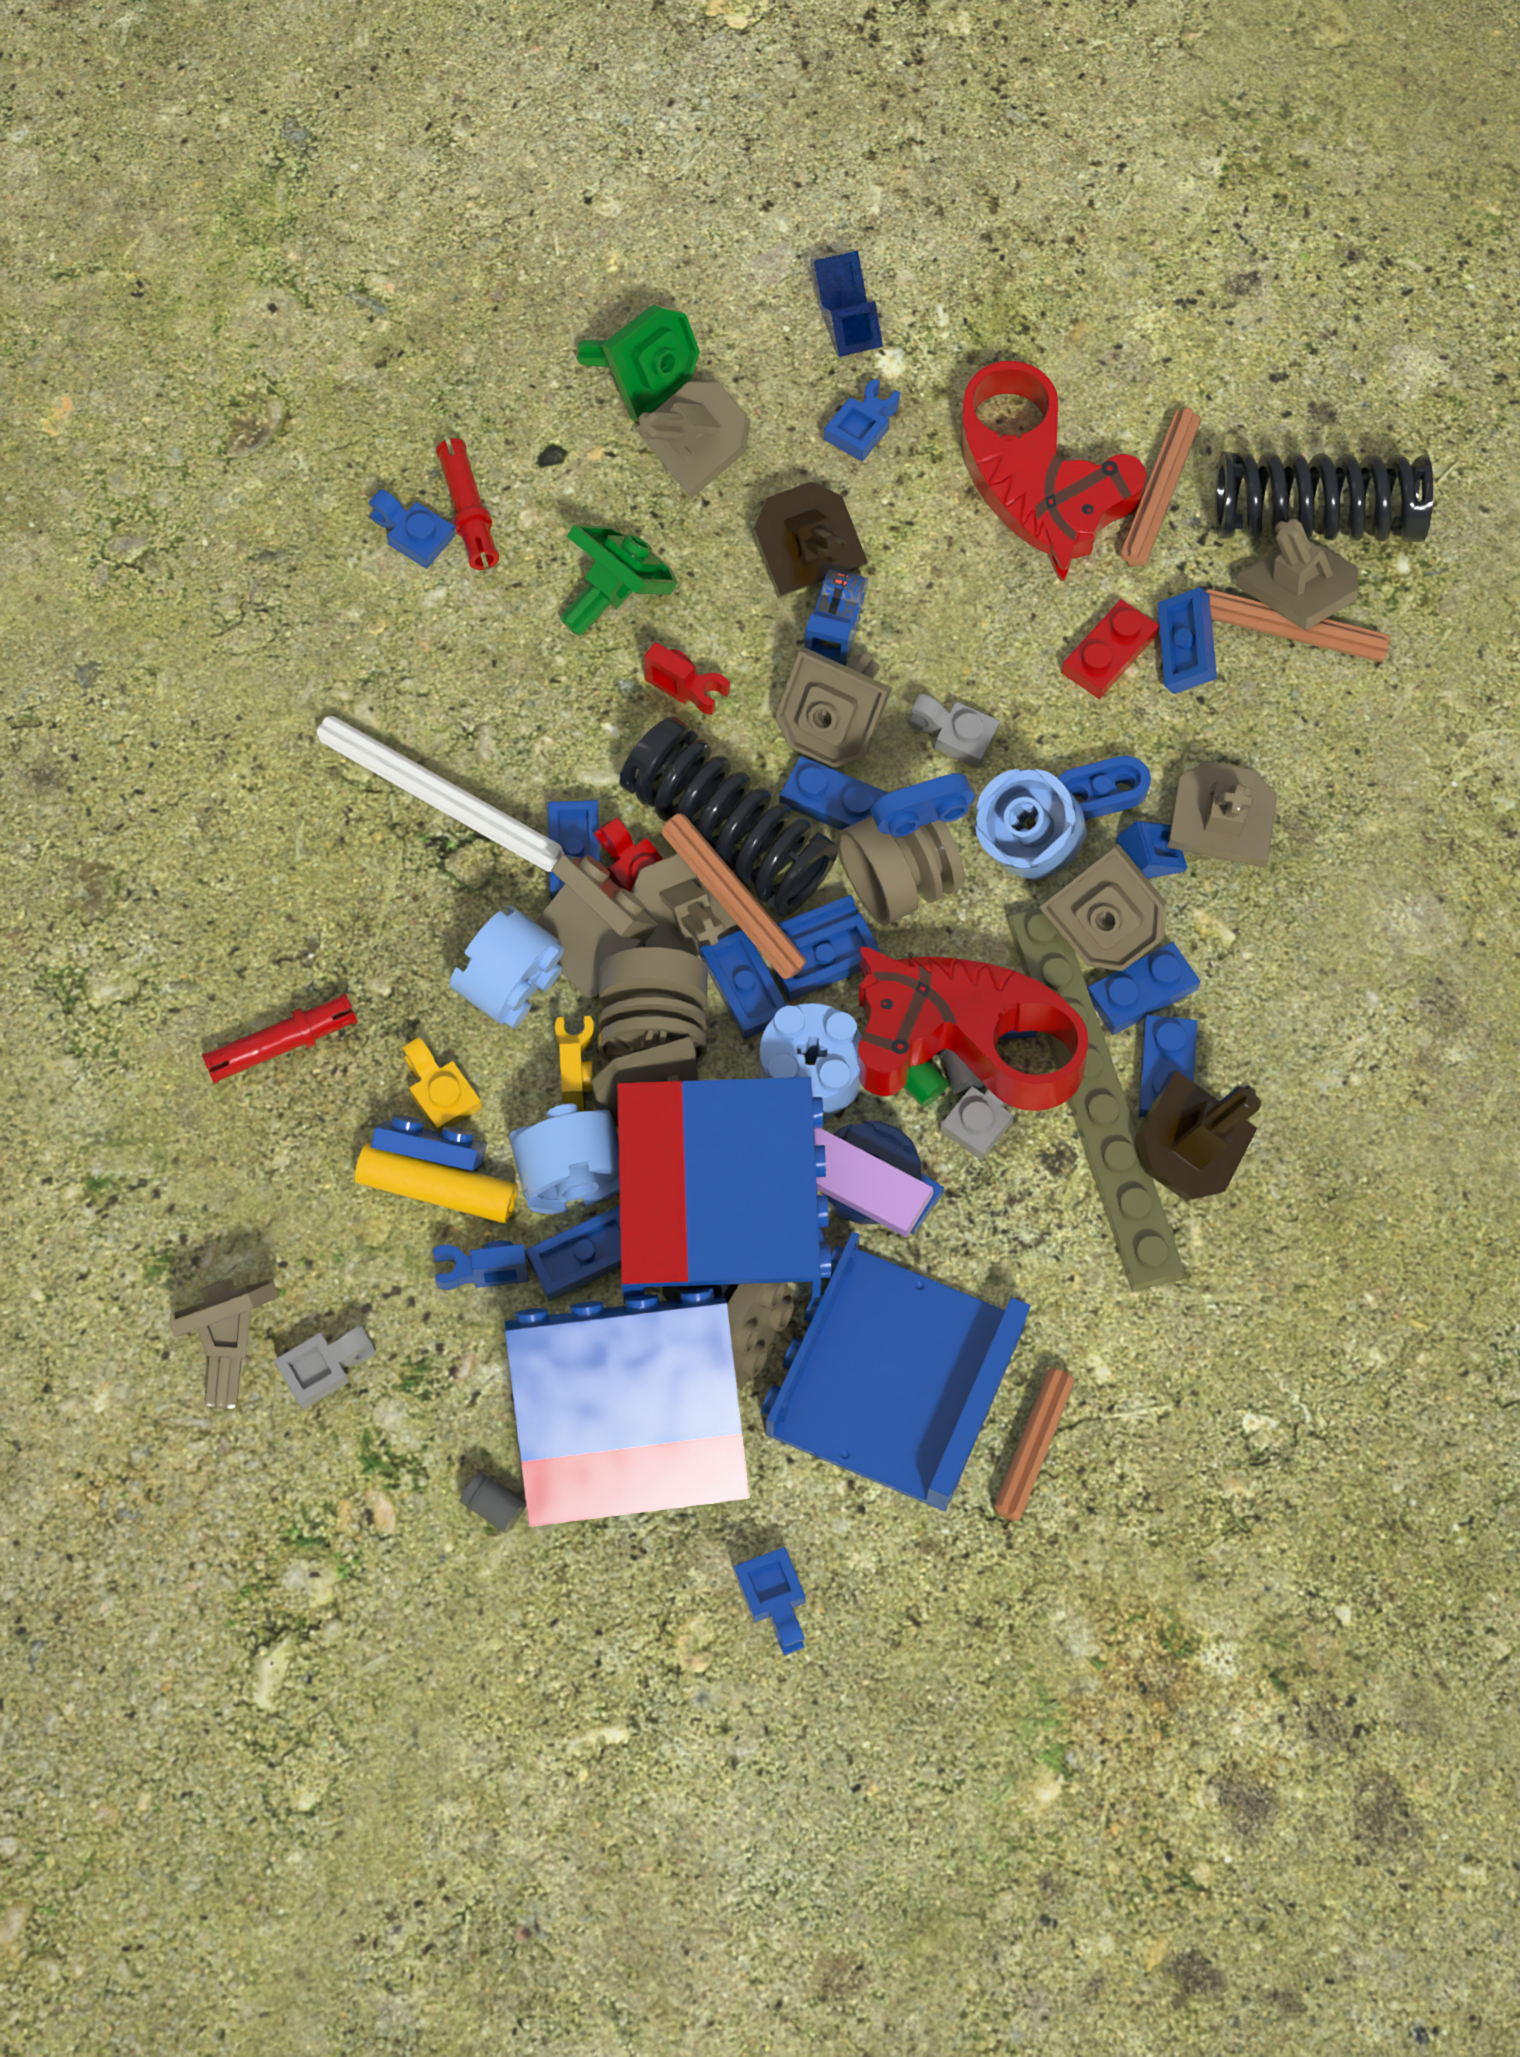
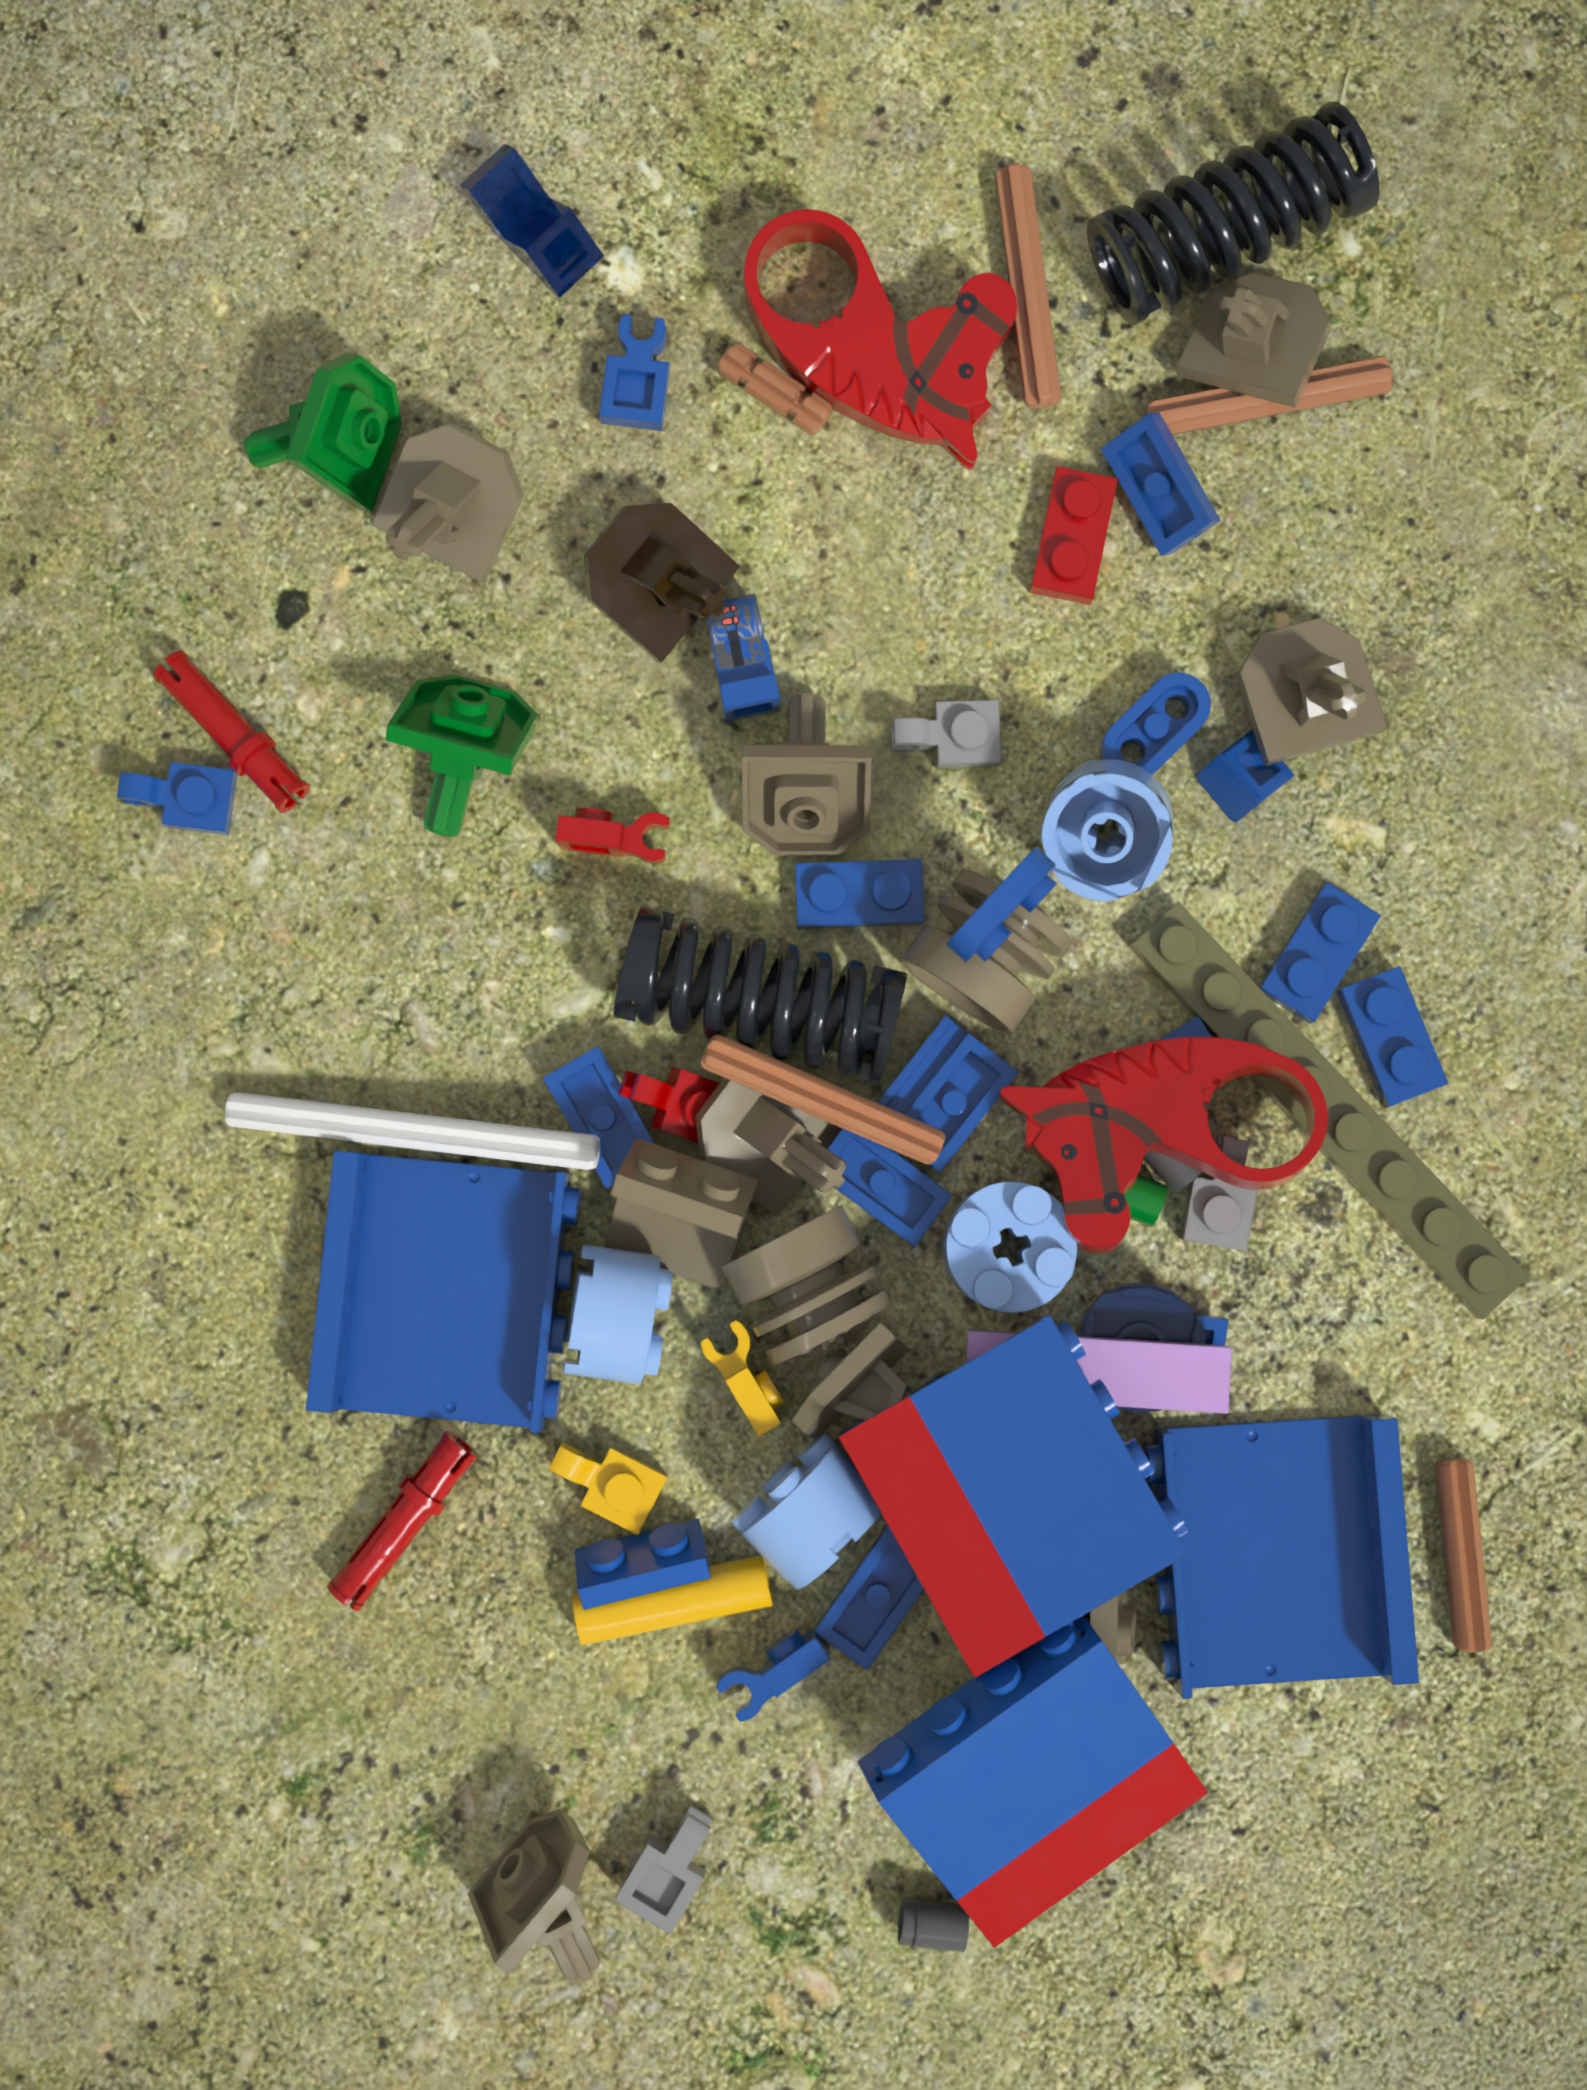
camera: 25 degrees left, 20 degrees up
blue plate [733,1547,806,1656] -> none
dark tan piece [1039,844,1167,971] -> none
dark brown piece [1135,1070,1261,1201] -> none
none -> blue panel [306,1150,581,1433]
none -> nougat axle [717,343,833,435]

